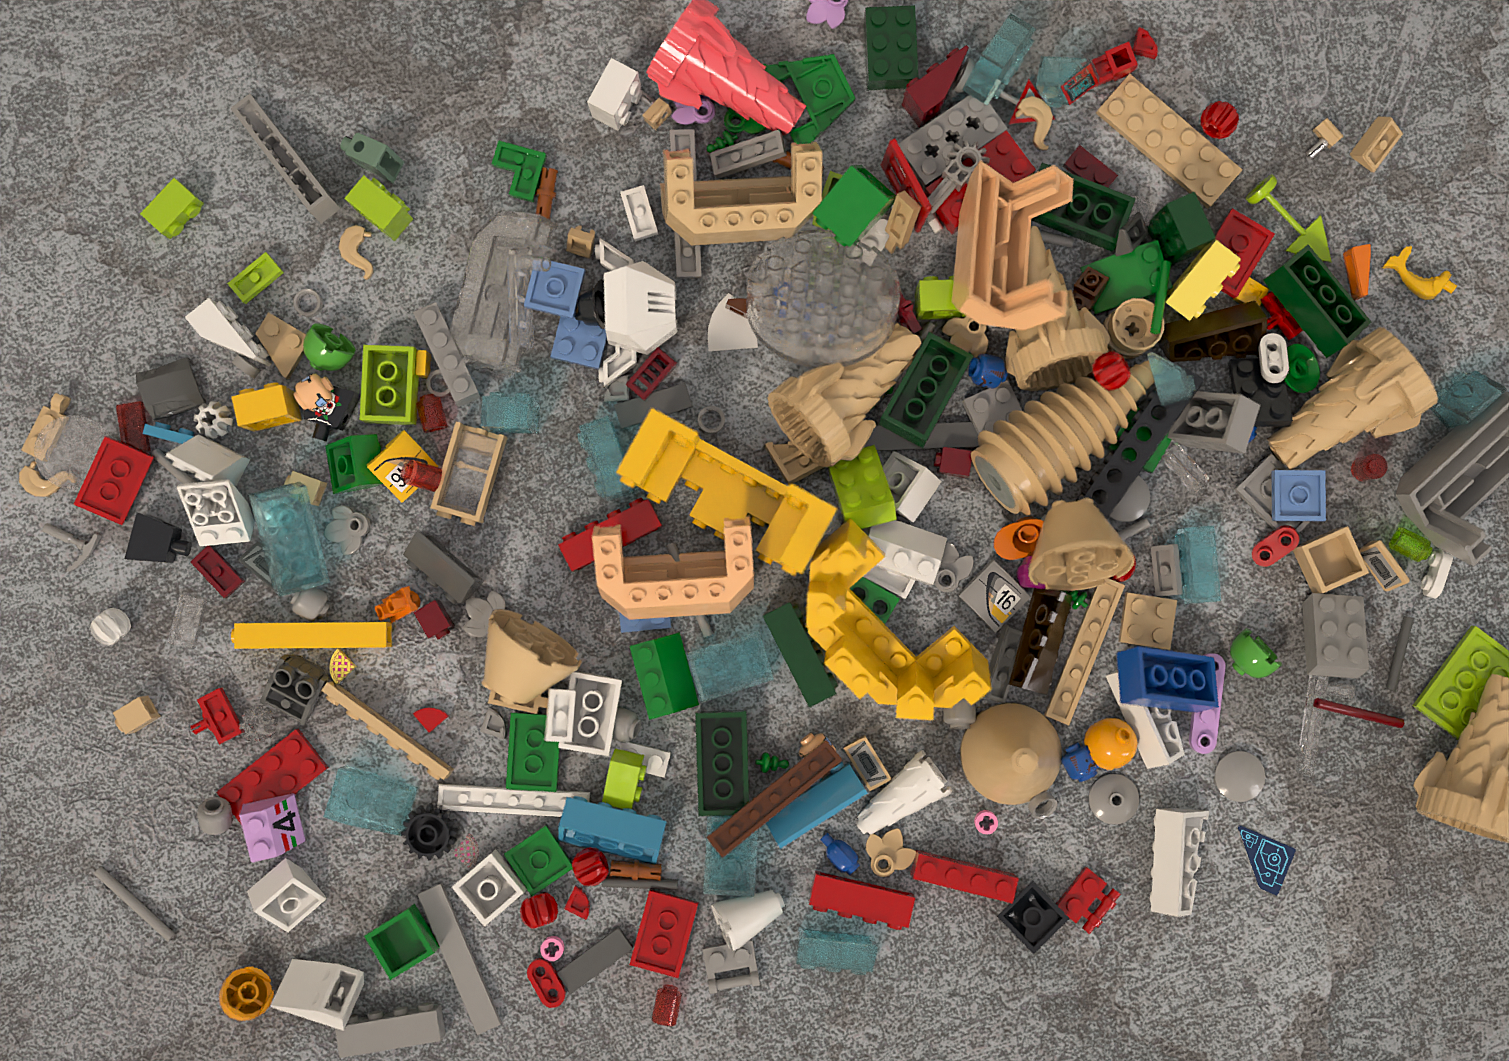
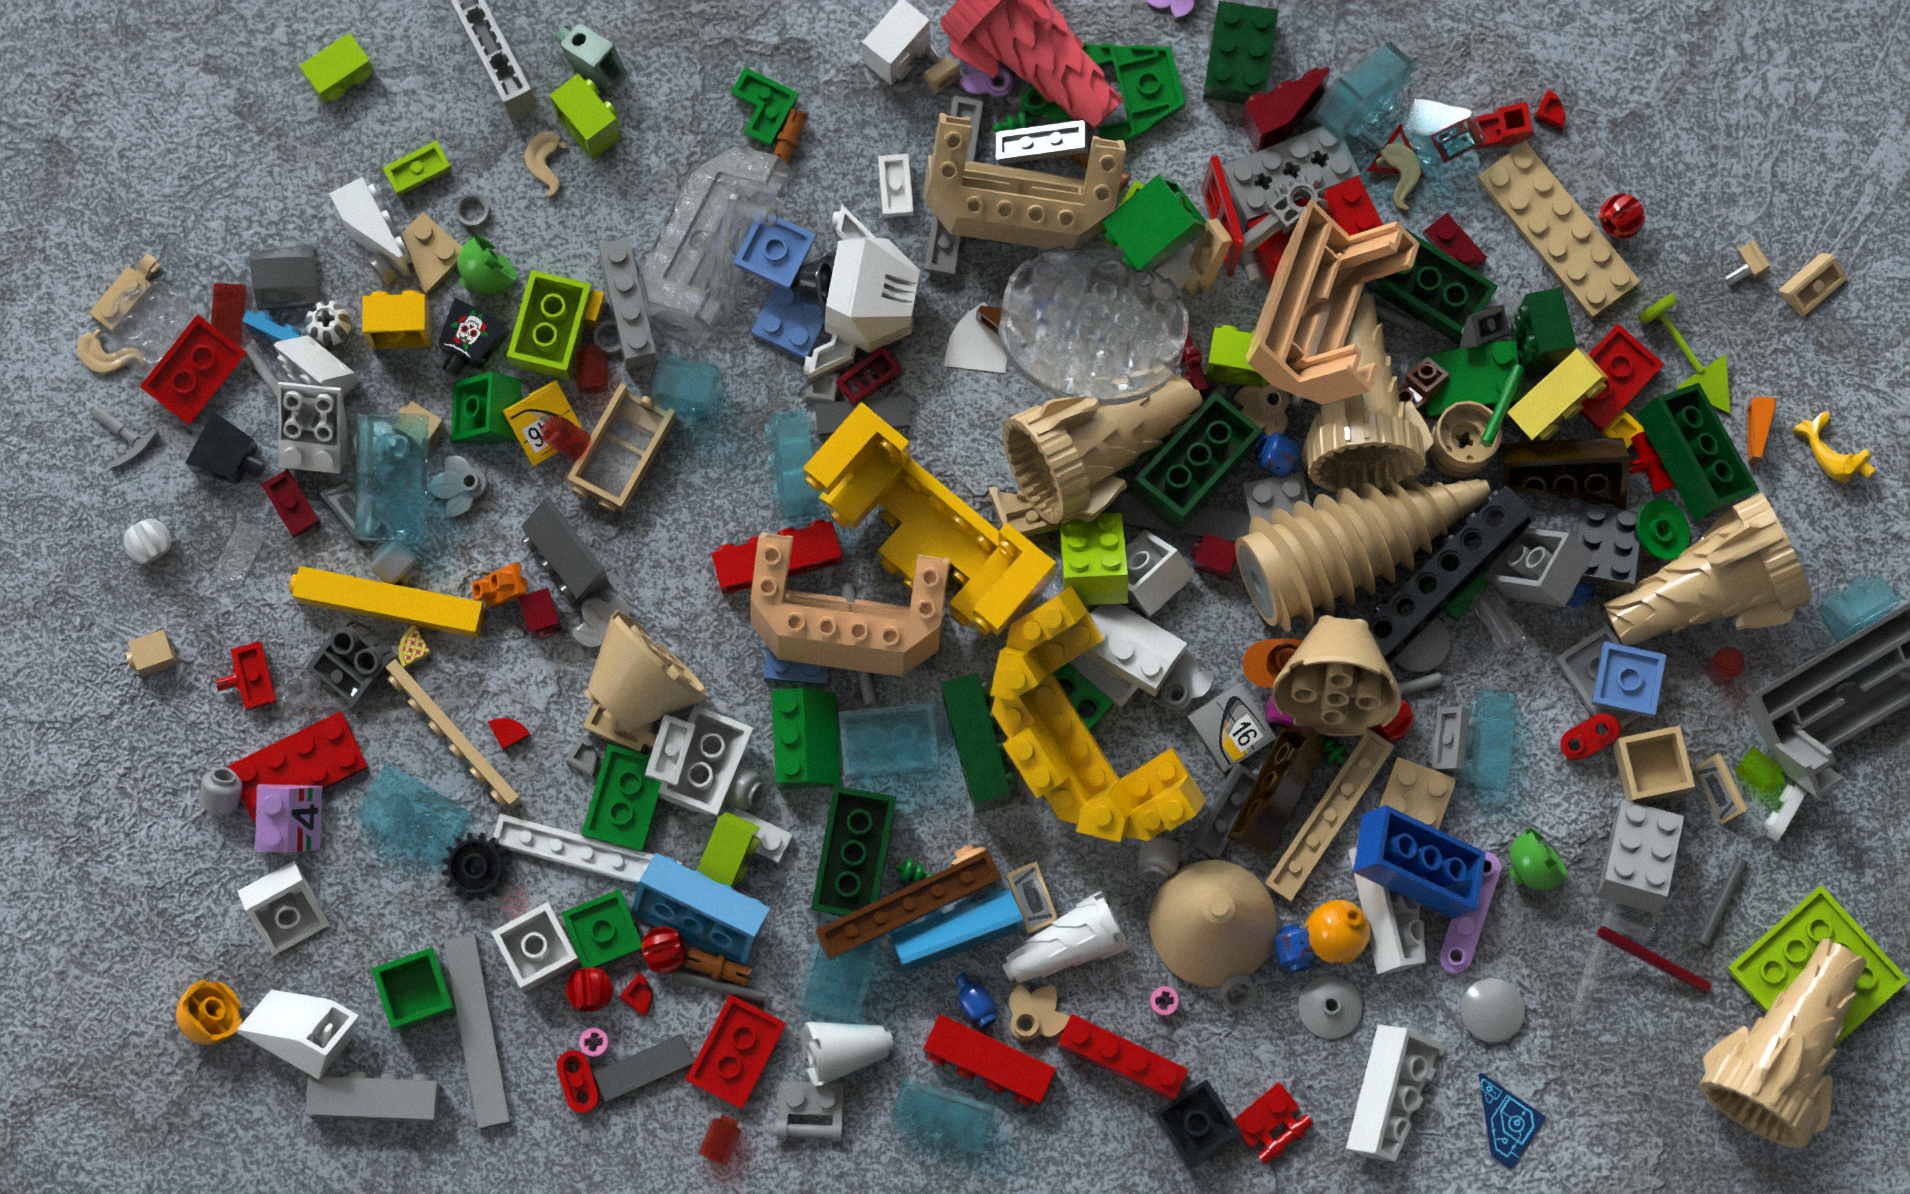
camera: 10 degrees right, 10 degrees down
light grey bar [94,867,176,942] -> none
light nougat head [293,374,334,411] -> none
tan tile [566,225,595,259] -> none
light grey piece [698,406,725,434] -> none
red piece [1092,351,1131,390] -> none
clear light blue slope [1147,352,1196,406] -> none
white plate [1258,333,1289,383] -> none

